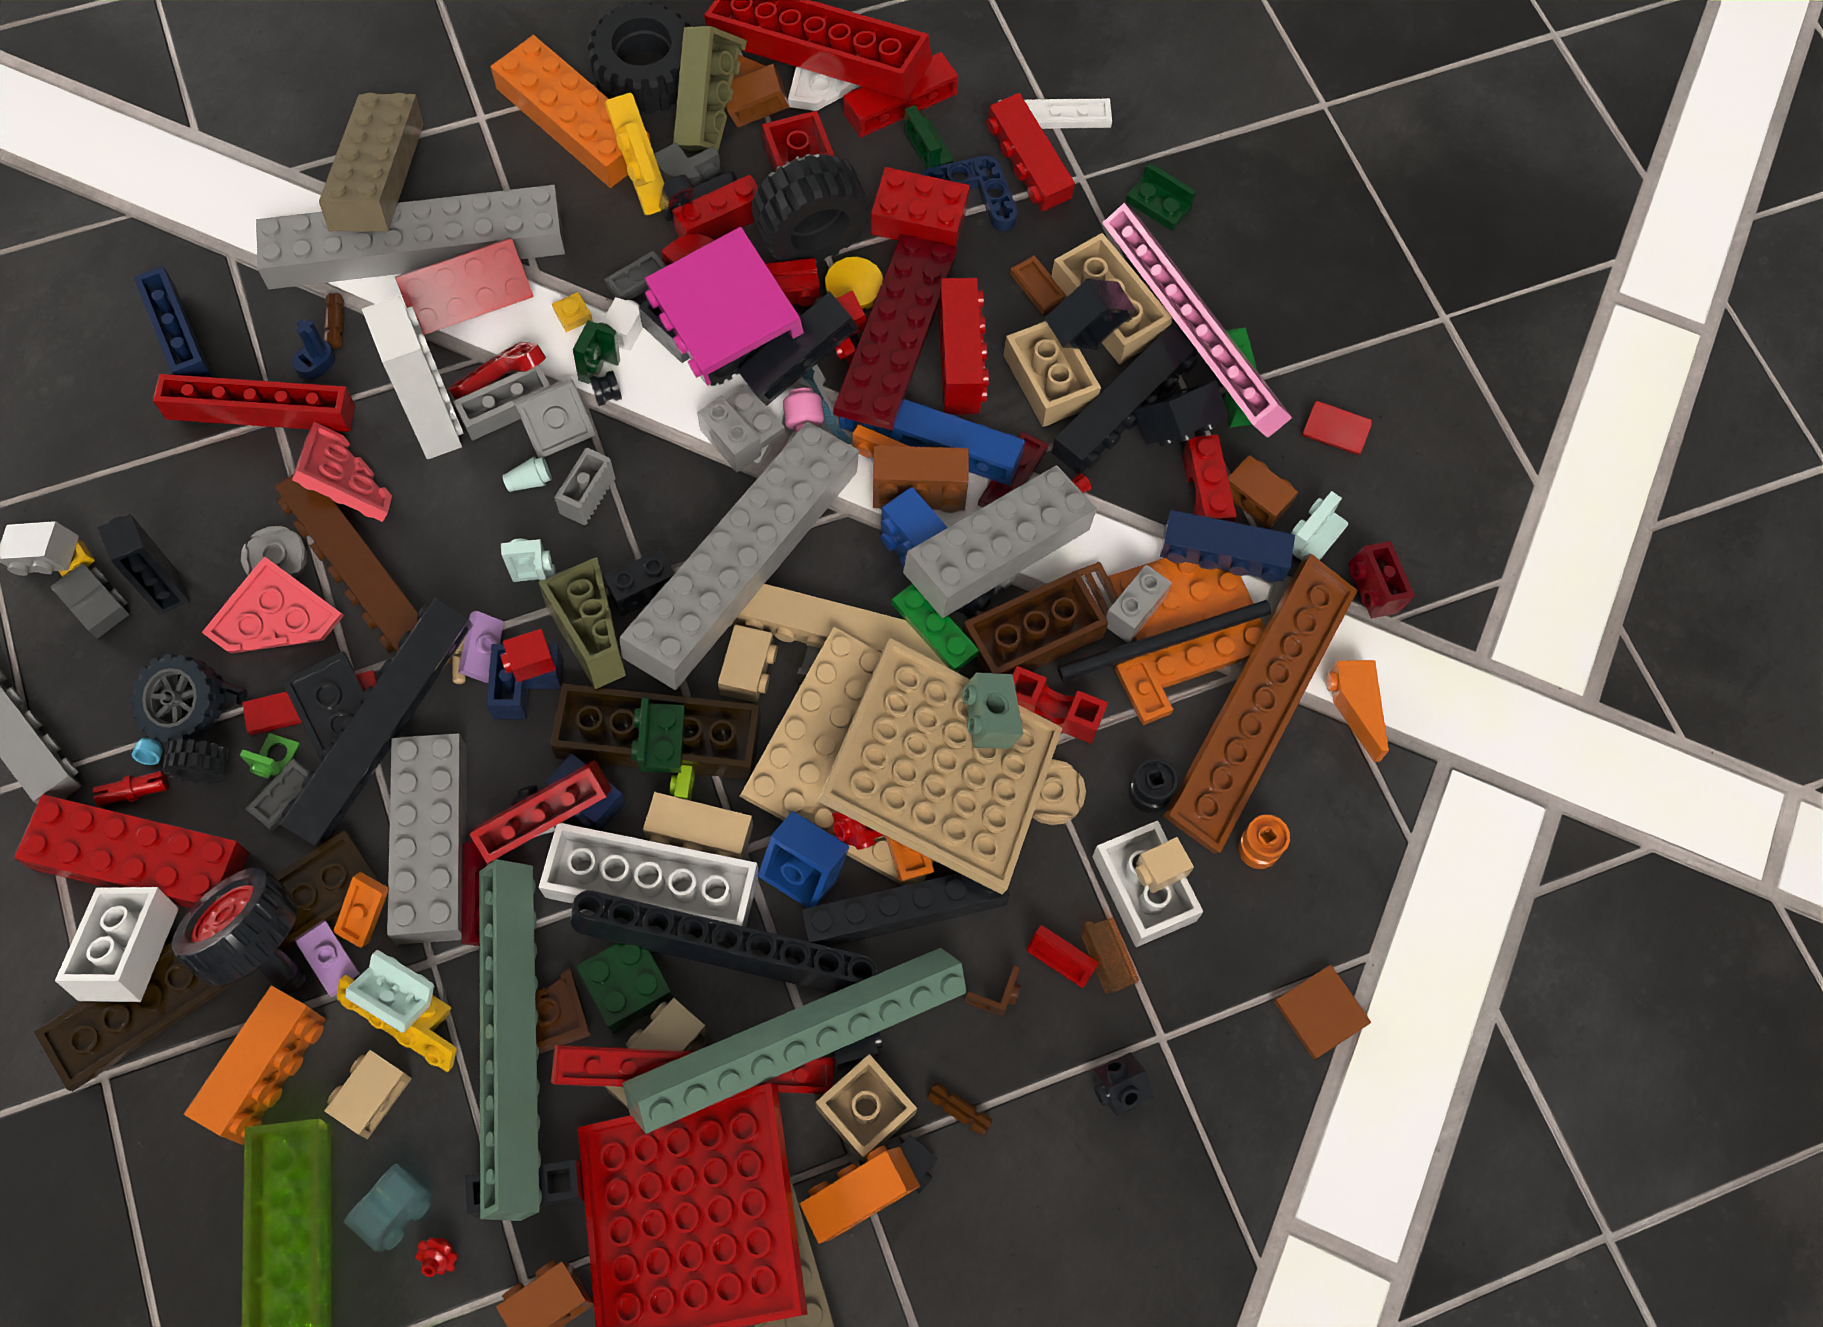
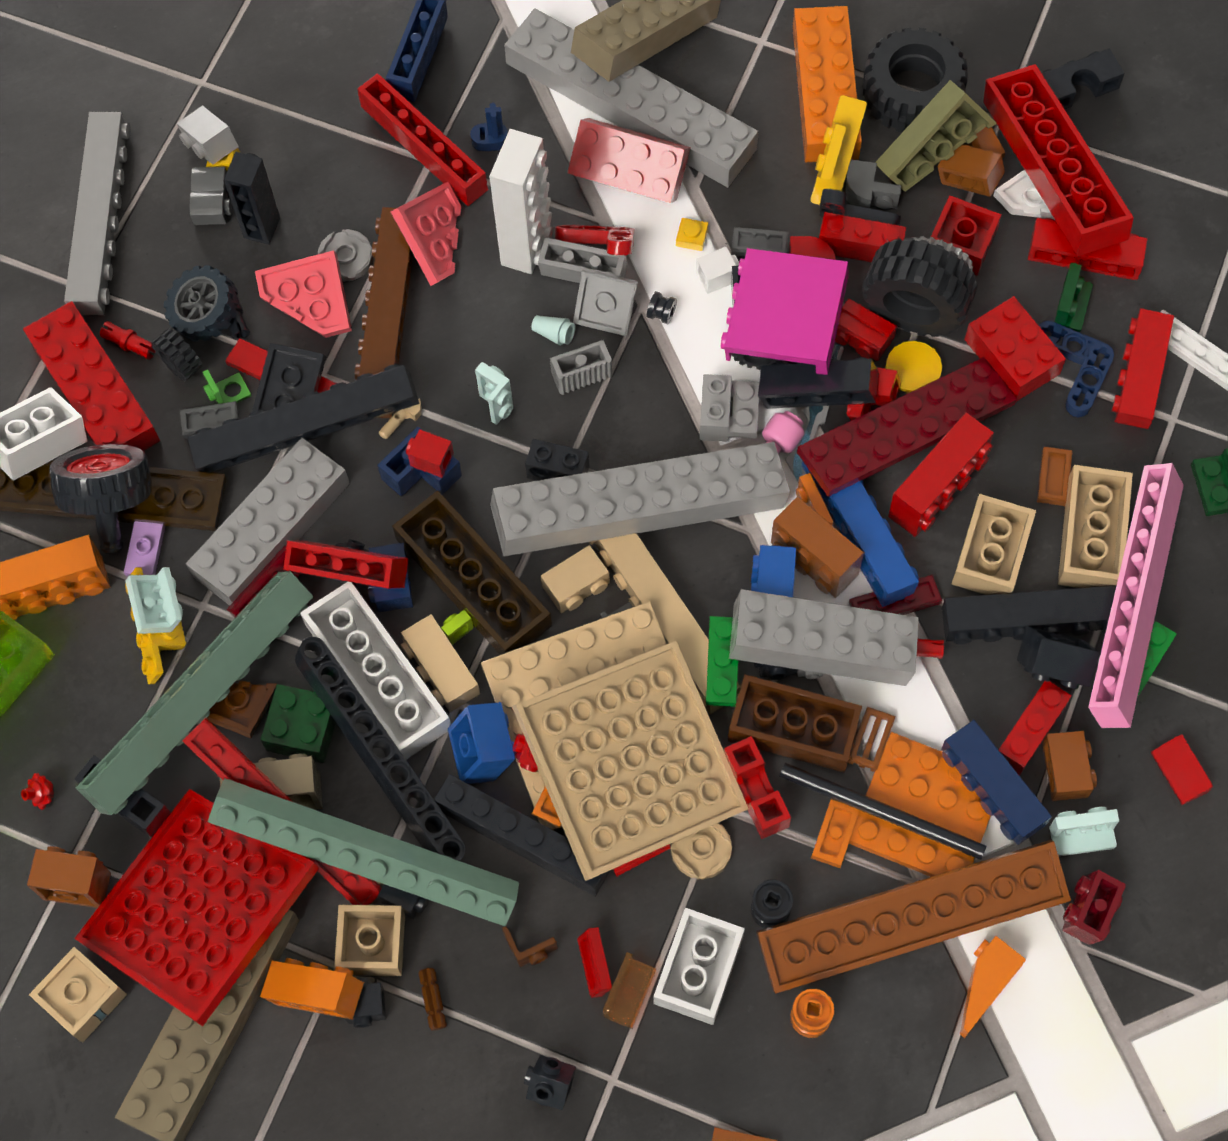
camera: 50 degrees right, 0 degrees up
medium azure hinge [132,737,163,765] -> none
reddish brown axle [324,293,344,349] -> none
tan brick [324,1050,412,1139] -> none
orange plate [333,872,390,949] -> none
clear light blue brick [343,1163,433,1252] -> none
lavender plate [458,611,504,683] -> none
olive wedge [538,557,626,689] -> none
dark green bracket [572,320,621,385] -> none
dark green bracket [632,698,685,773] -> none
sand green brick [962,673,1024,749] -> none
black container [1044,279,1137,350] -> none
light grey brick [1106,565,1172,643] -> none
tan brick [1135,837,1194,893] -> none

